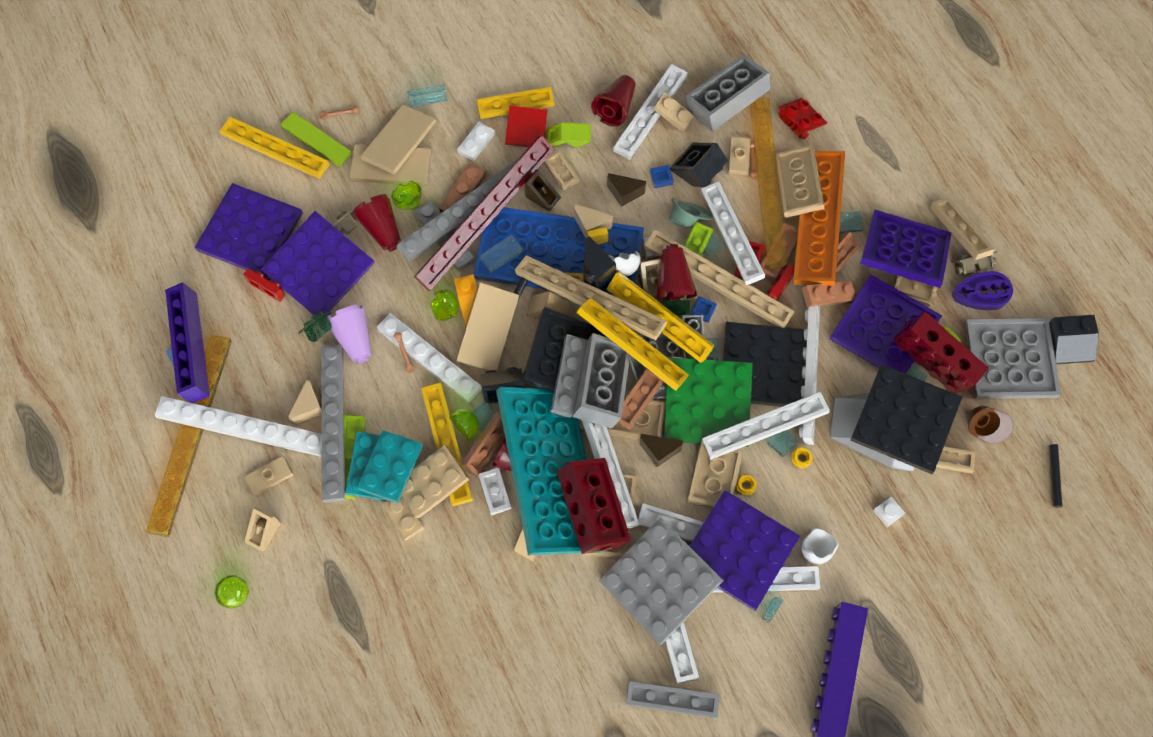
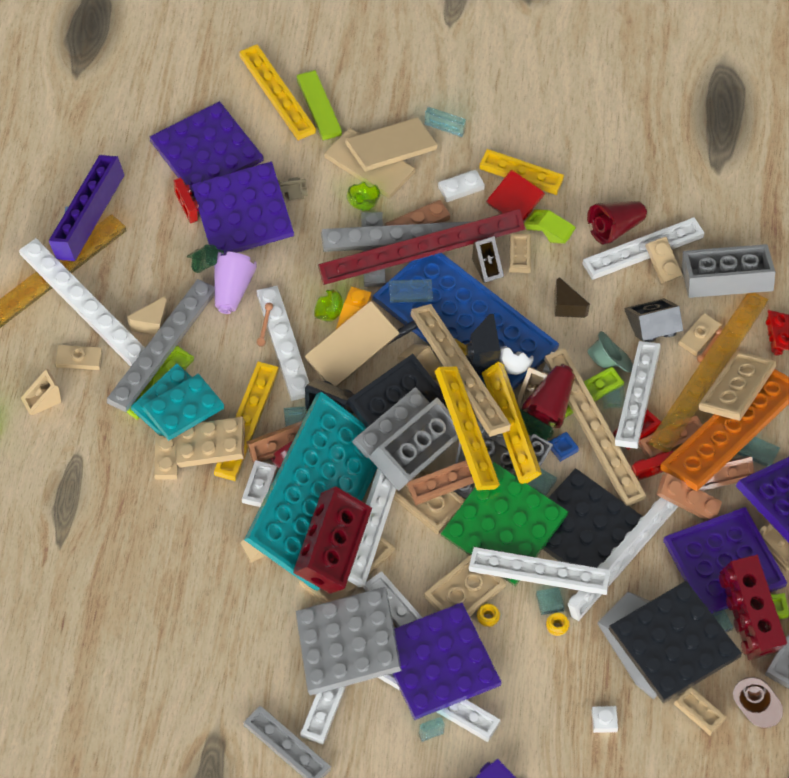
camera: 30 degrees right, 10 degrees down
nougat hinge [319,106,359,119] -> none
dark red cone [353,194,401,252] -> none
clear neon green hair [449,409,479,440] -> none
tan slope [574,204,613,238] -> none
yellow tile [587,227,608,245] -> none
dark brown slope [639,434,683,467] -> none
blue tile [650,165,674,188] -> none
white hair [801,528,839,564] -> none

